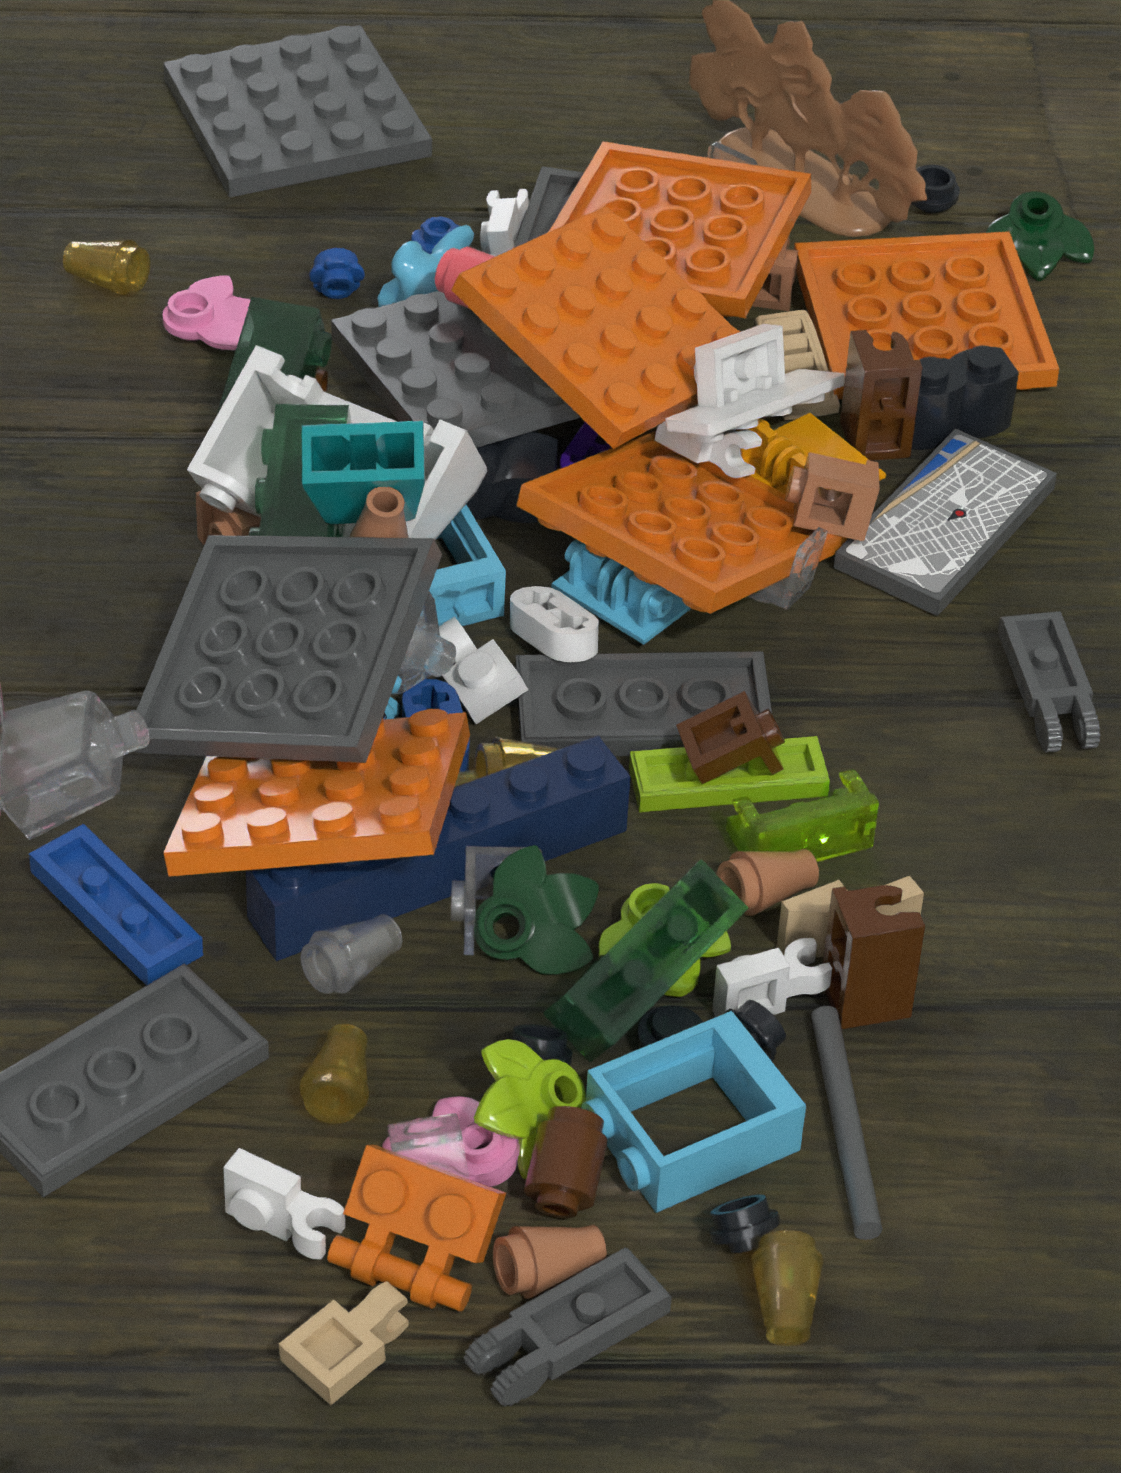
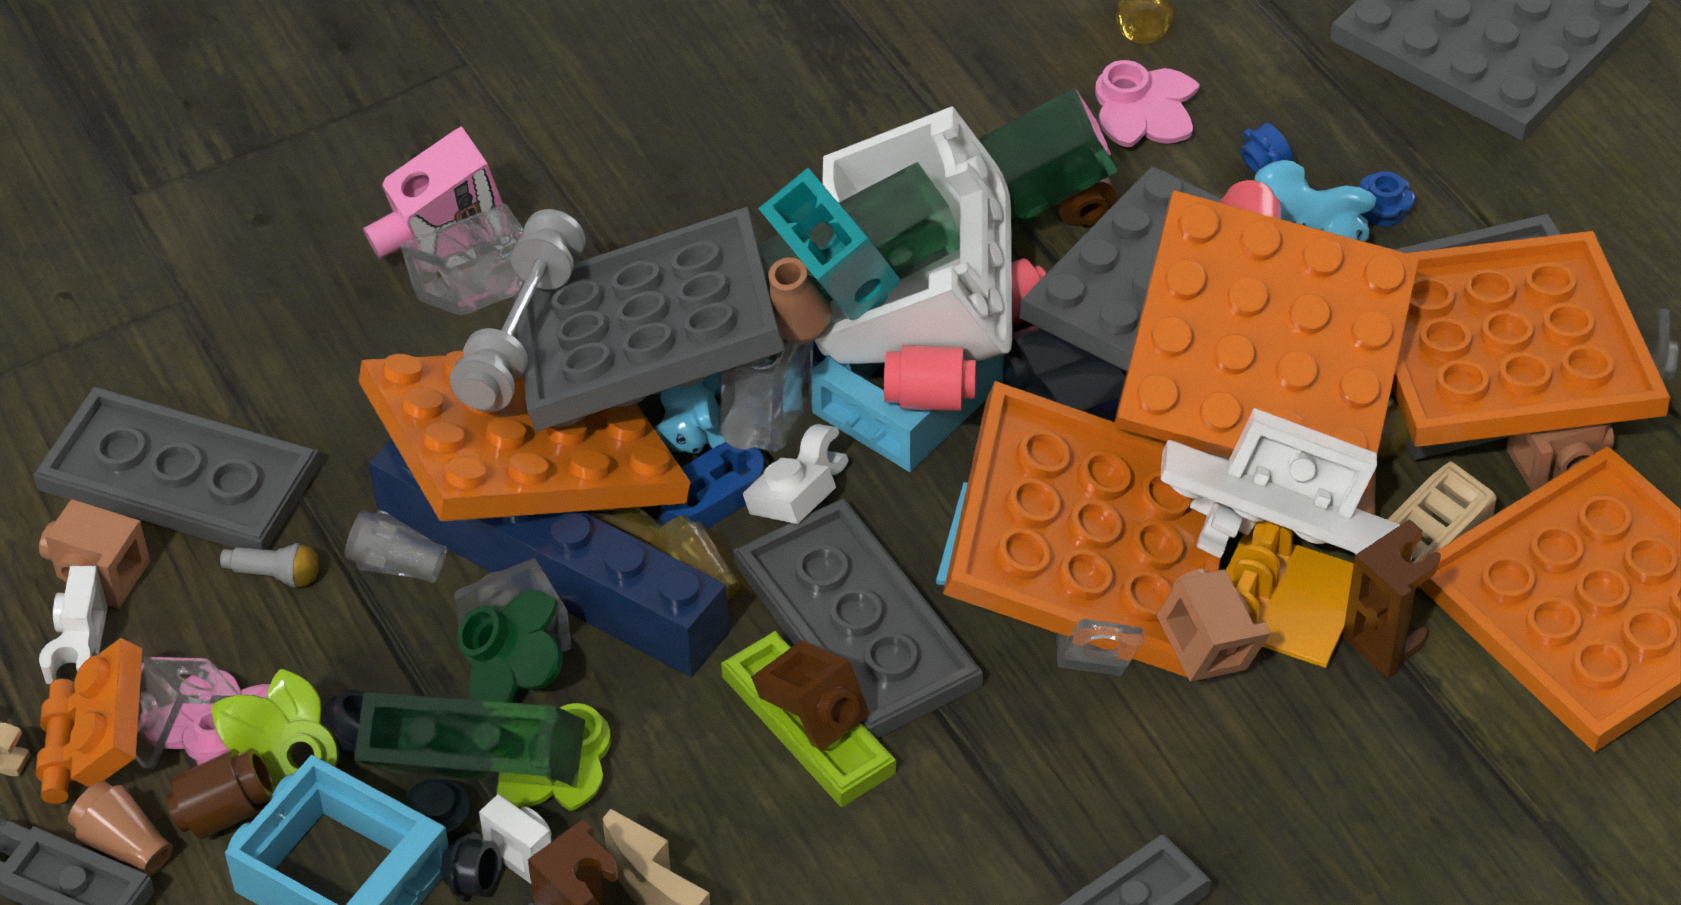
camera: 65 degrees right, 5 degrees up
blue plate [29,824,203,986] -> none
clear yellow cone [300,1024,369,1124] -> none
white plate [481,189,529,256] -> none
white beam [510,586,599,662] -> none
nougat cone [716,849,819,916] -> none
clear neon green hinge [726,769,879,862] -> none
tile [834,429,1057,616] -> none
black brick [912,346,1019,450] -> none
none -> nougat brick [39,499,151,609]
none -> light grey piece [220,543,319,588]
none -> light grey axle [450,209,585,412]
none -> coral brick [884,345,976,411]

